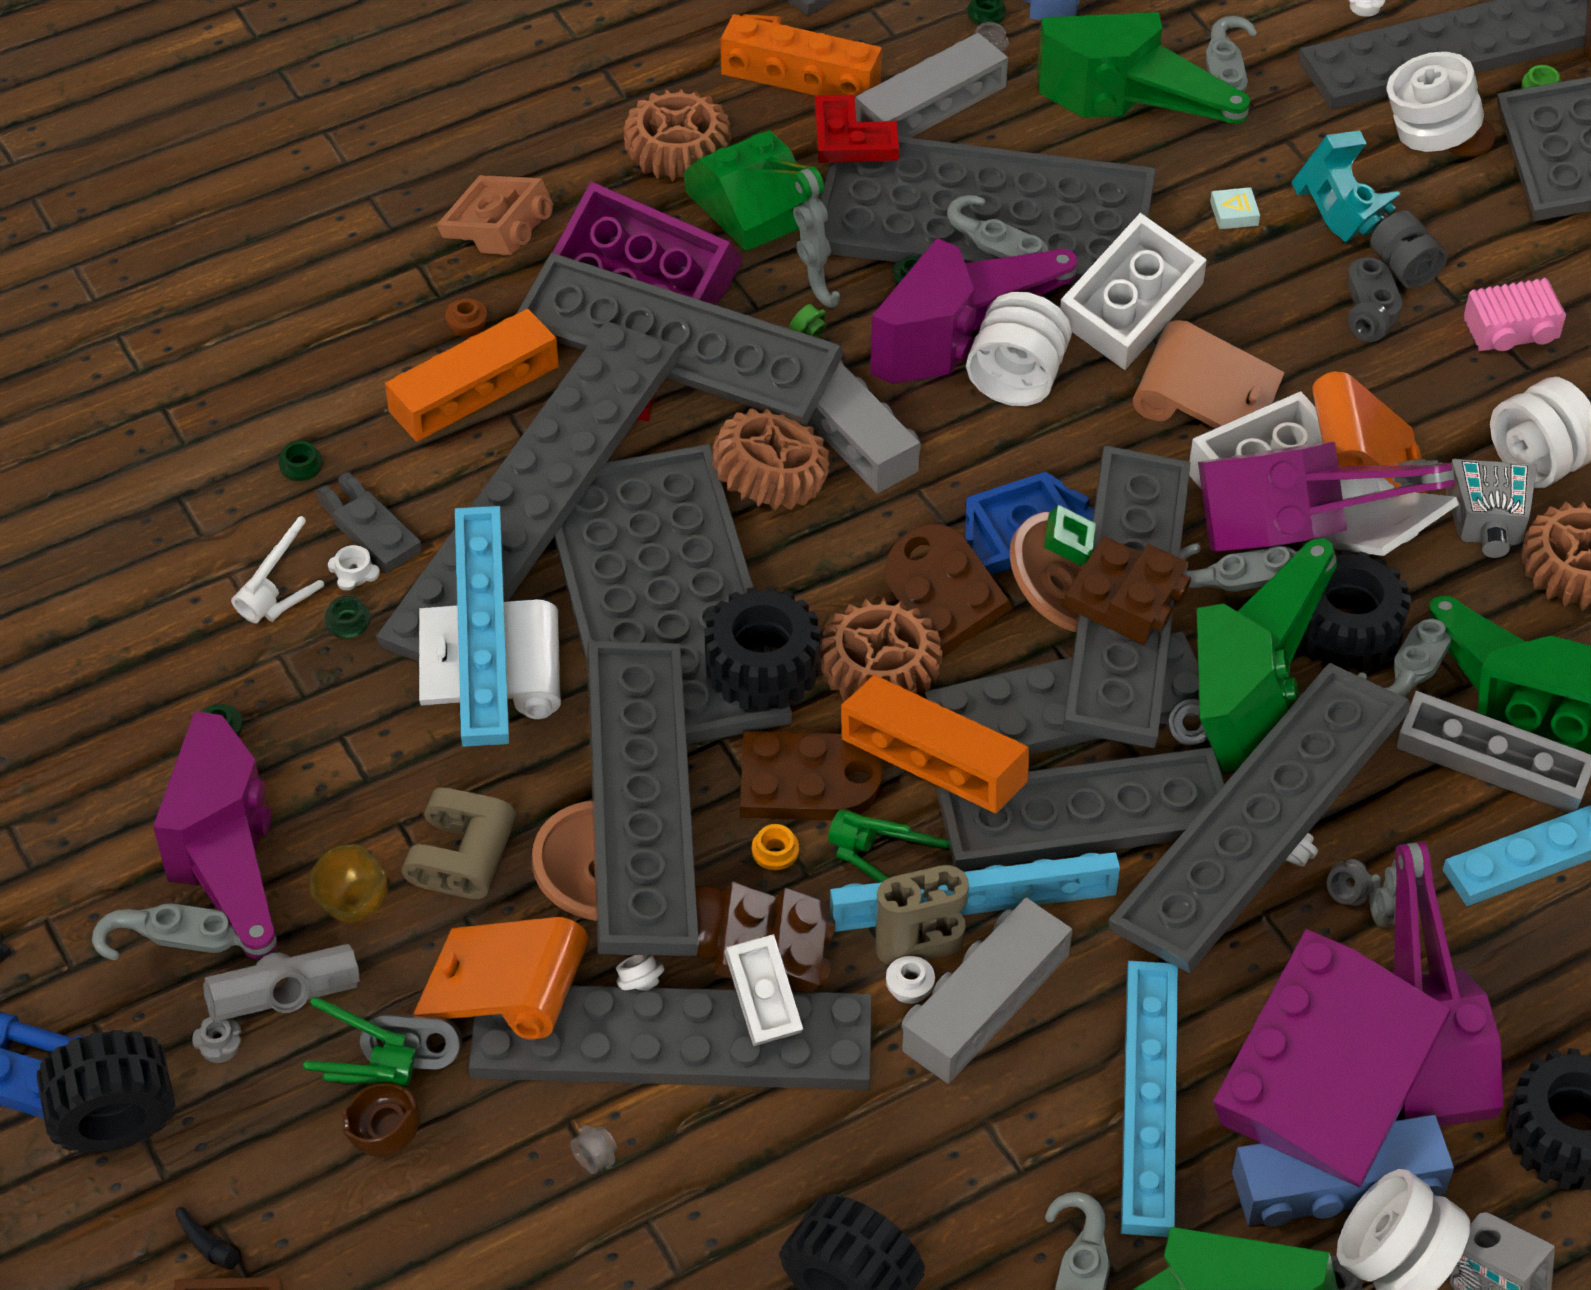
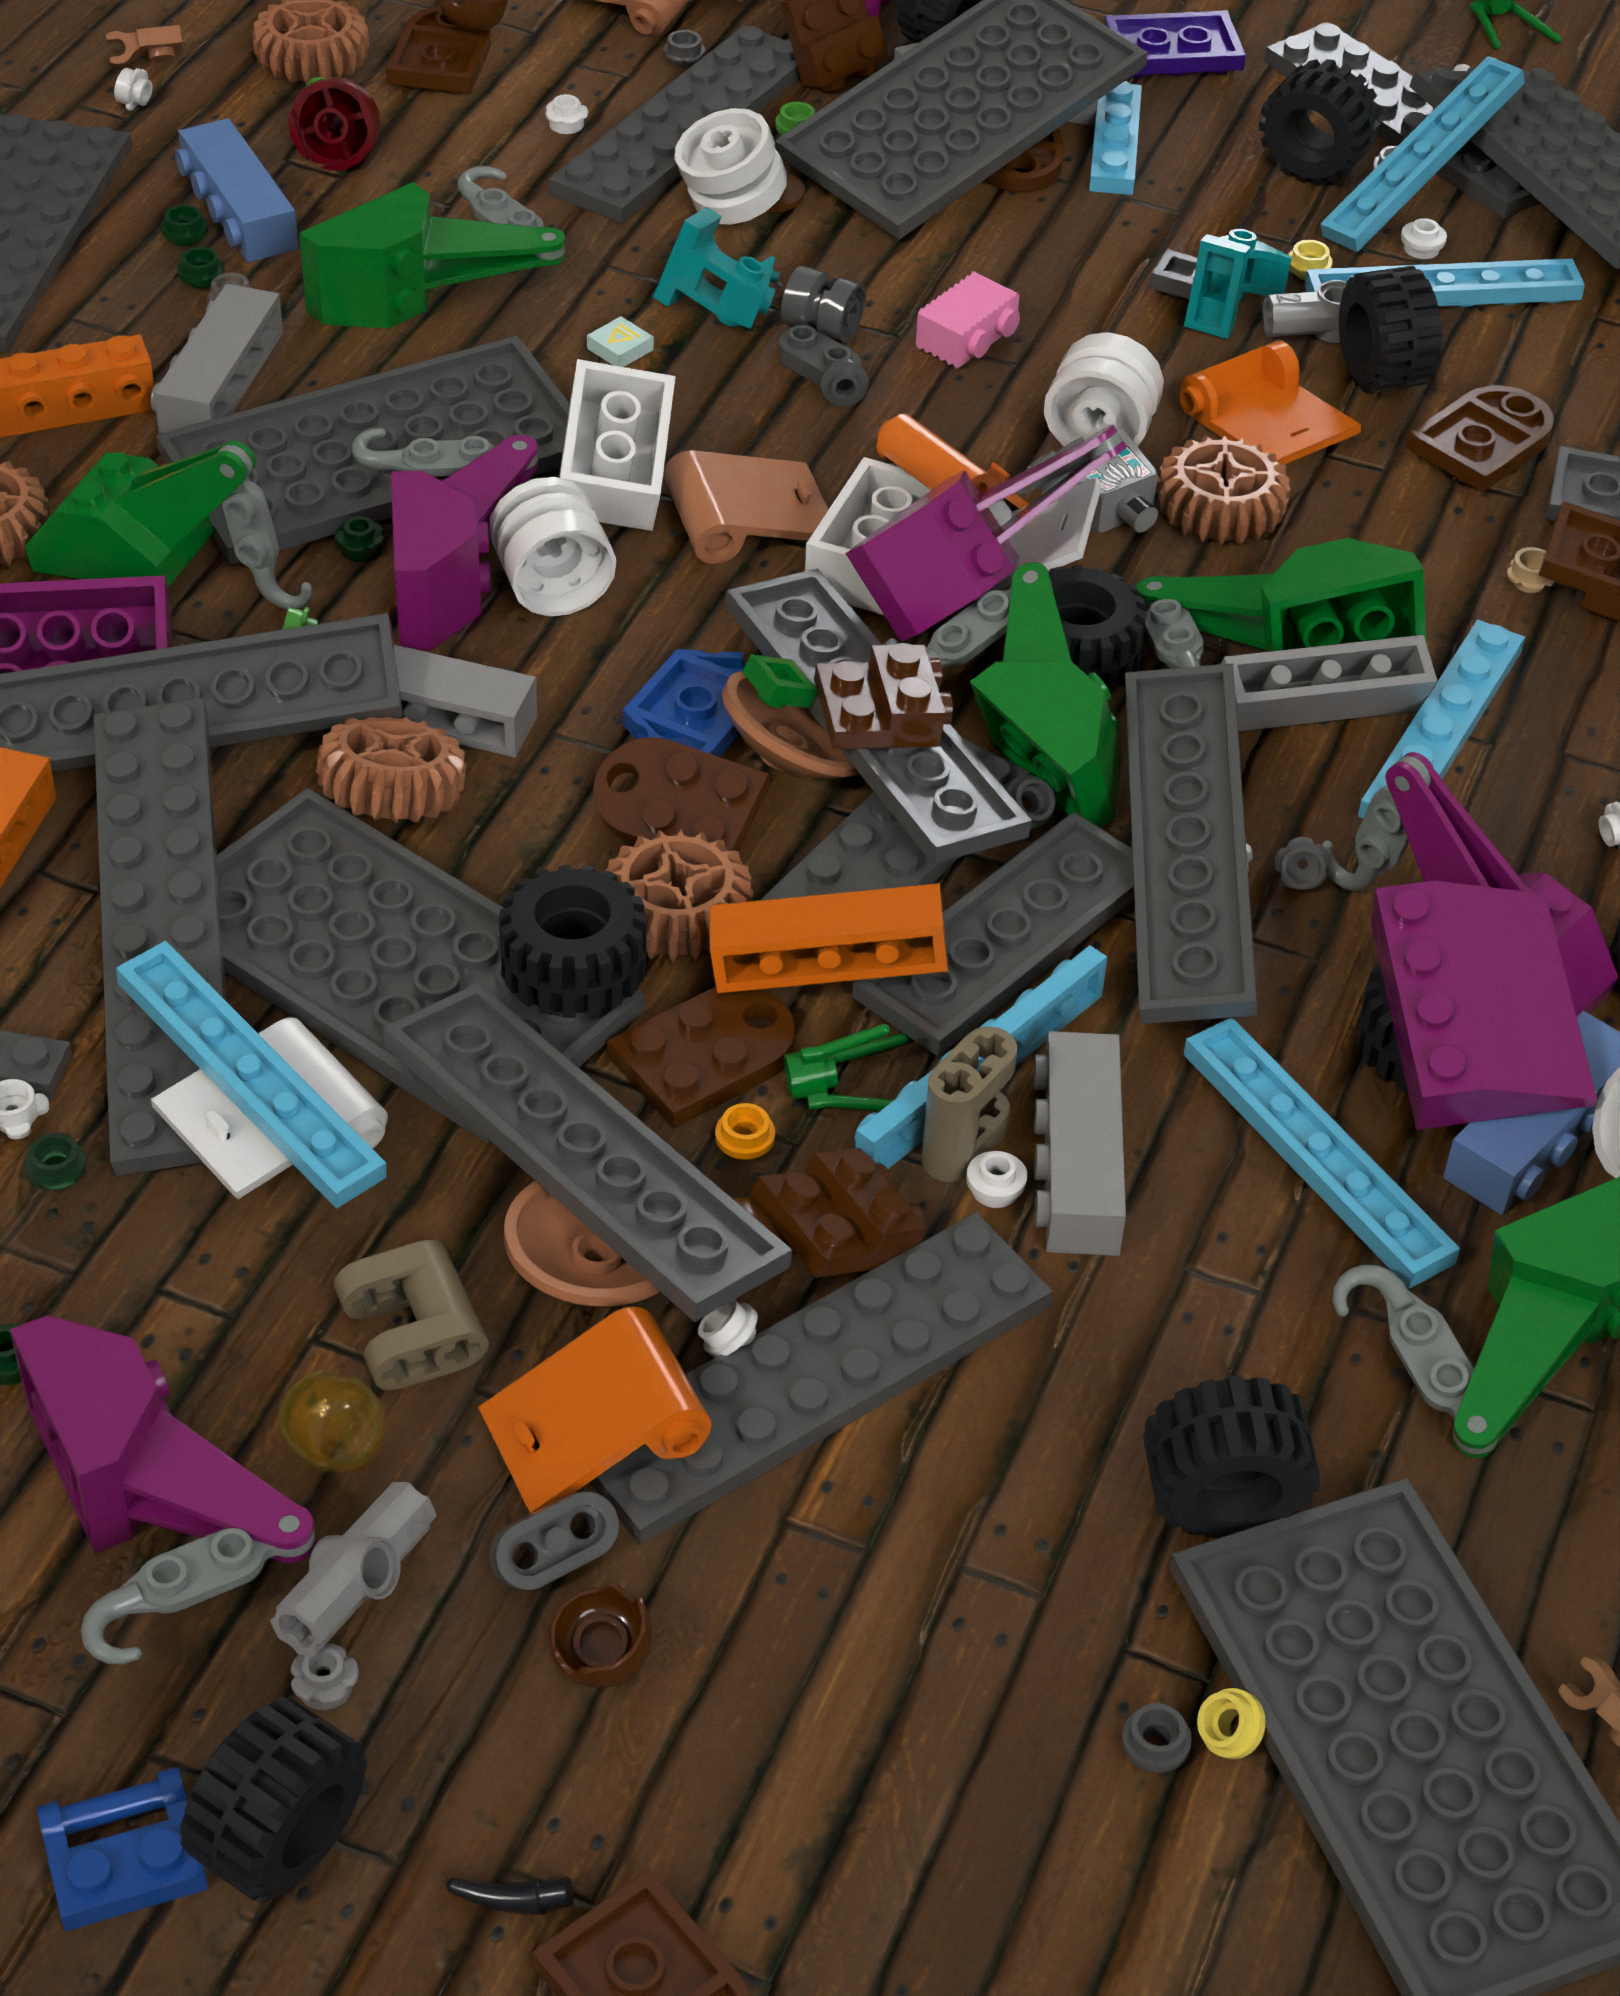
camera: 40 degrees left, 5 degrees down
green plant [303,997,416,1088] -> none
clear plate [570,1125,617,1174] -> none
white plate [724,934,803,1046] -> none
red plate [815,95,899,163] -> none

